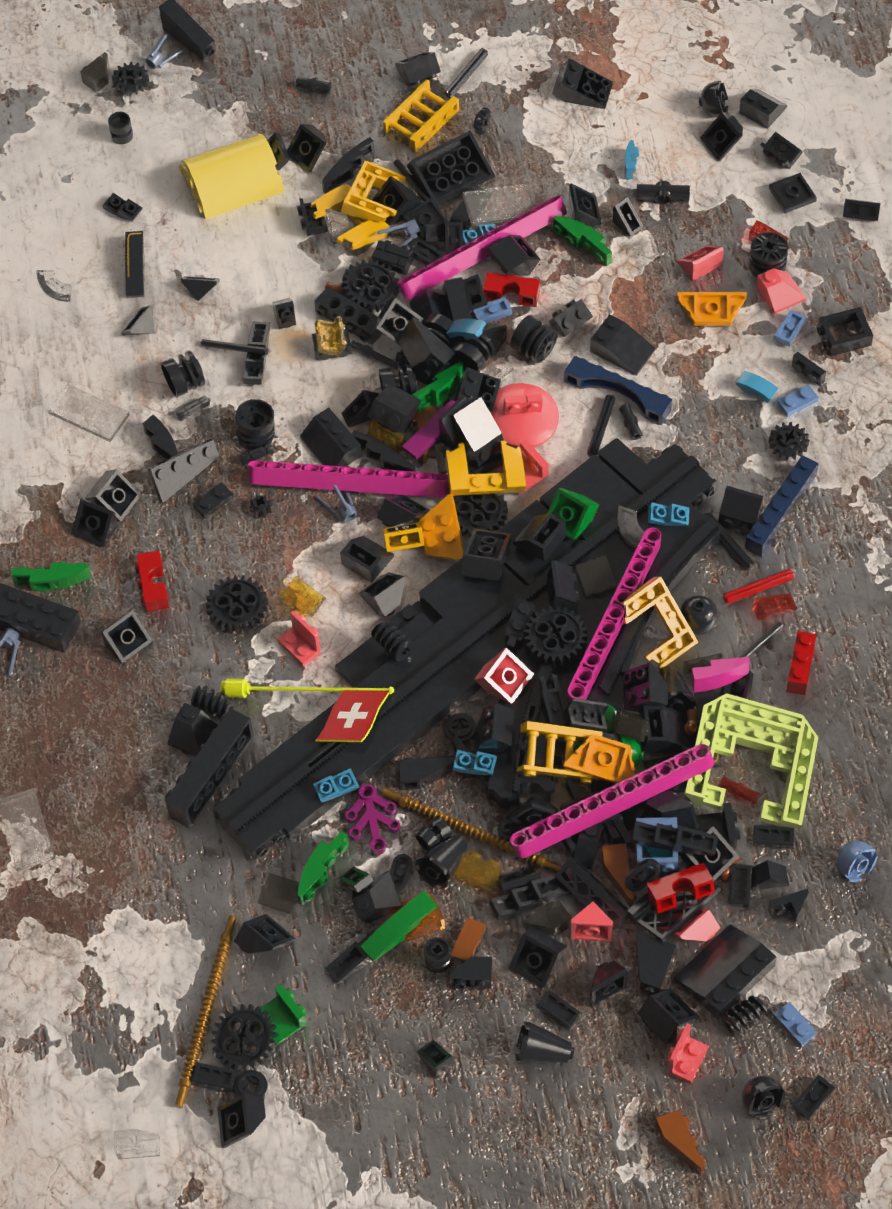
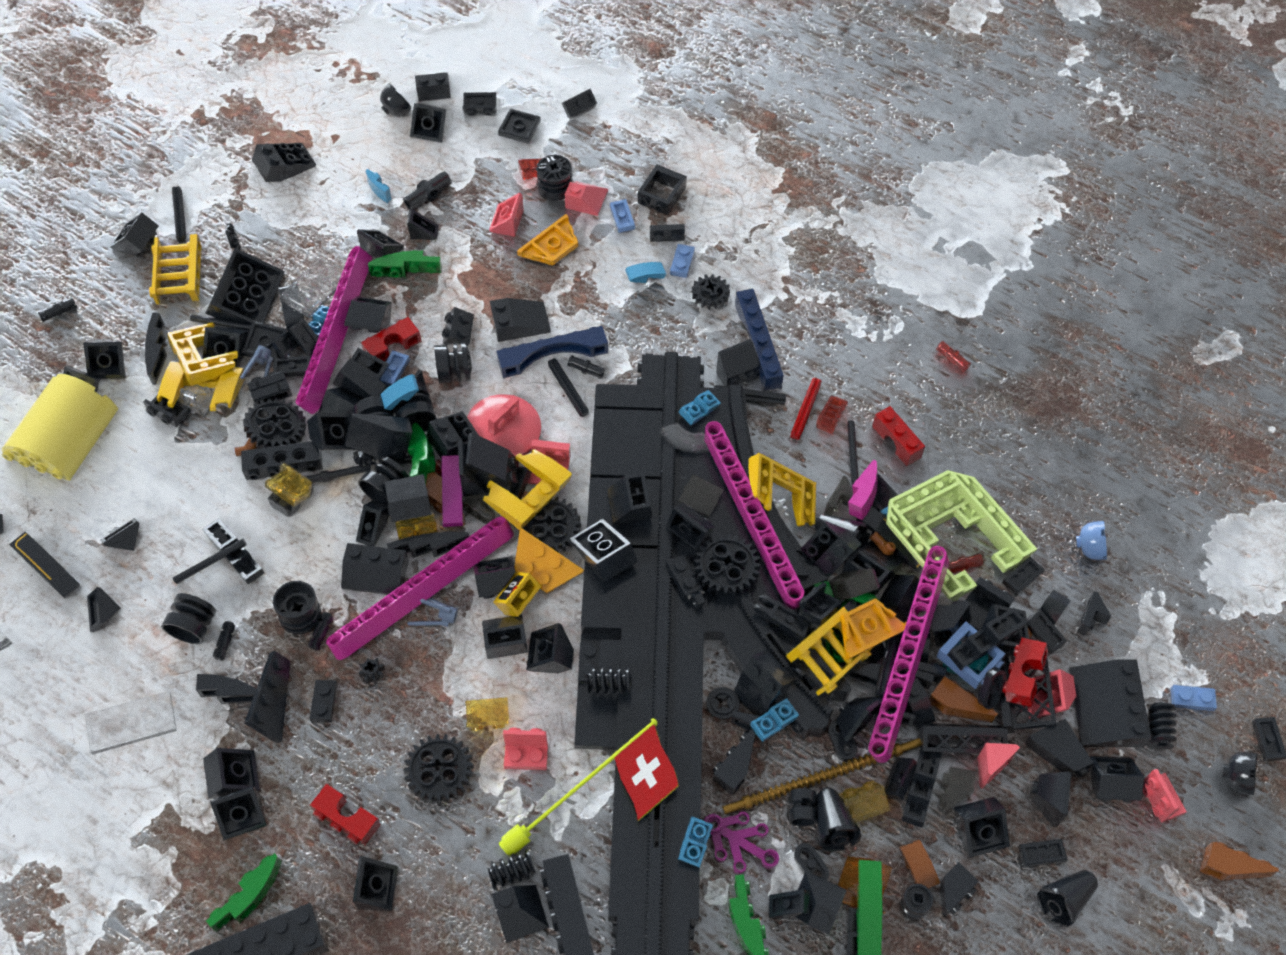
camera: 50 degrees left, 0 degrees up
black slope [272,298,296,329] -> none
coral slope [474,648,534,704] -> none
green slope [547,488,599,540] -> none
black cylinder [680,595,718,635] -> none

